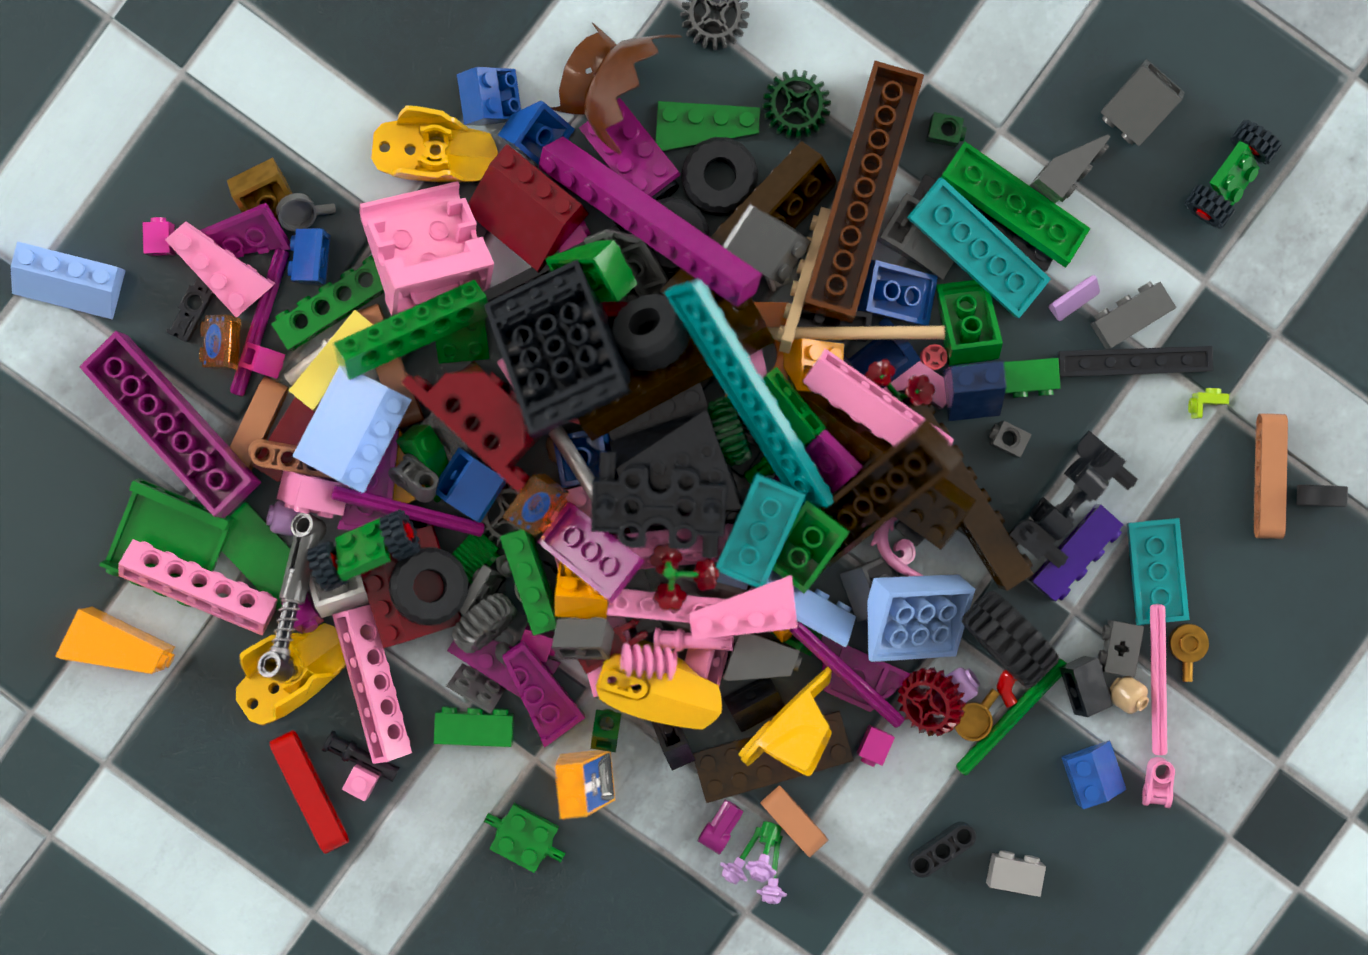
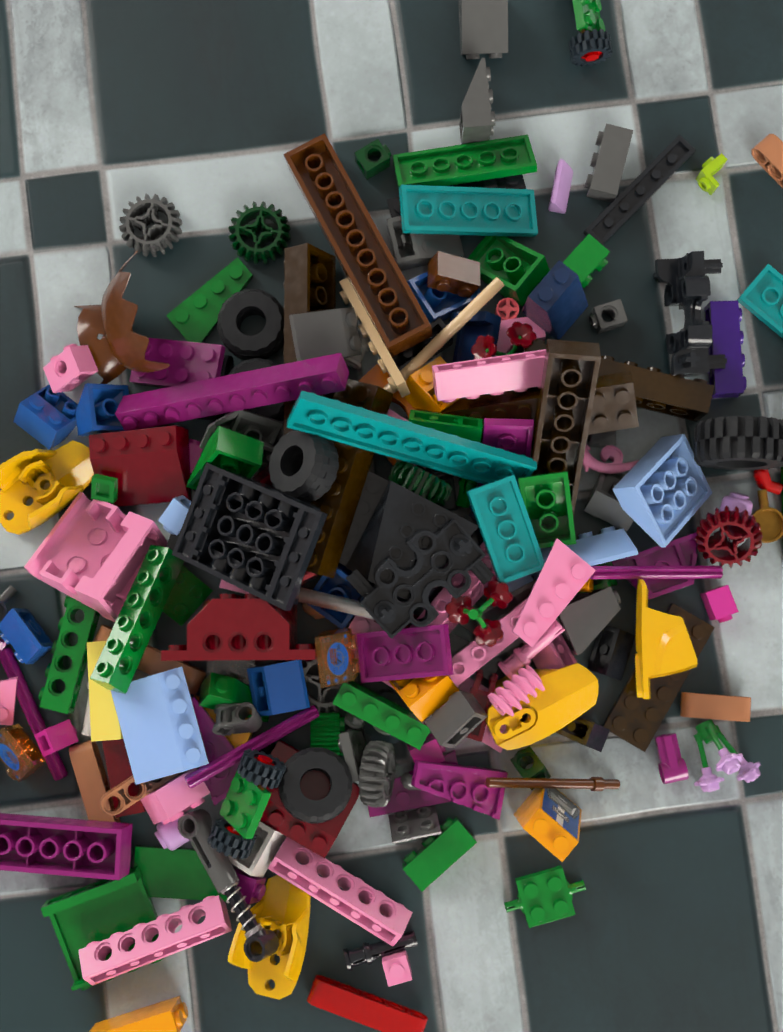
camera: 40 degrees left, 5 degrees down
none -> bright pink brick [43,344,98,393]
none -> green plate [91,474,118,503]
none -> light blue brick [158,495,191,536]
none -> brick [428,251,480,298]
none -> reddish brown bar [485,777,620,791]

